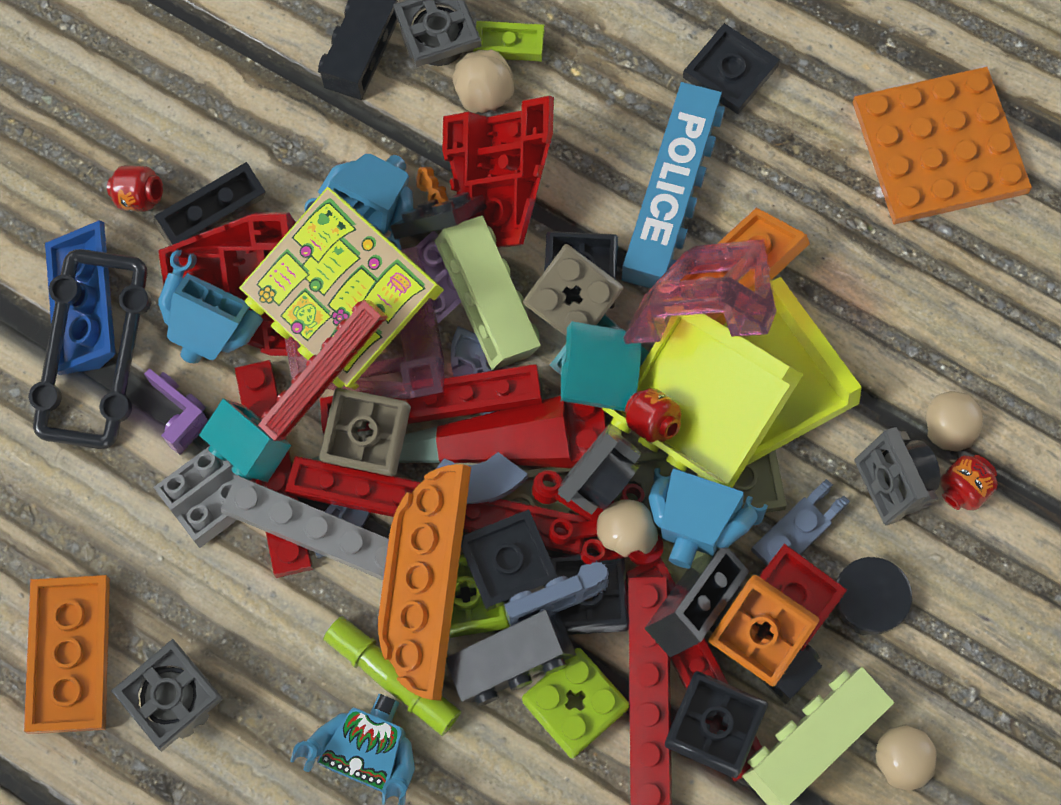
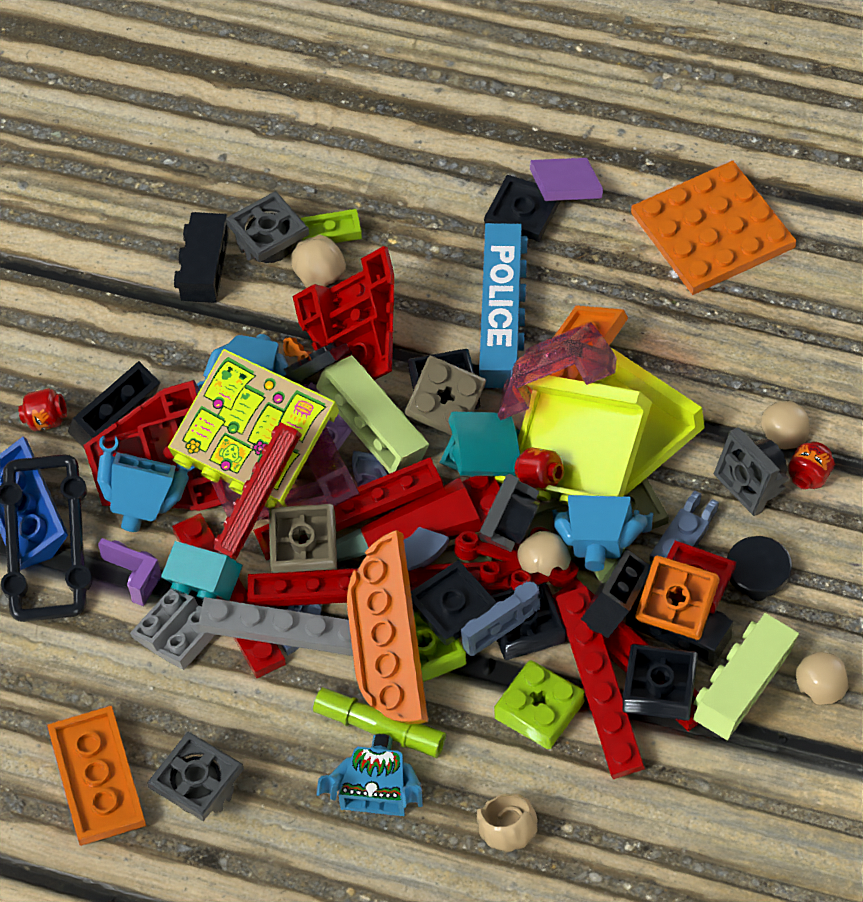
camera: 15 degrees left, 15 degrees down
brick [446,610,576,706] -> none
none -> medium lavender tile [530,158,603,201]

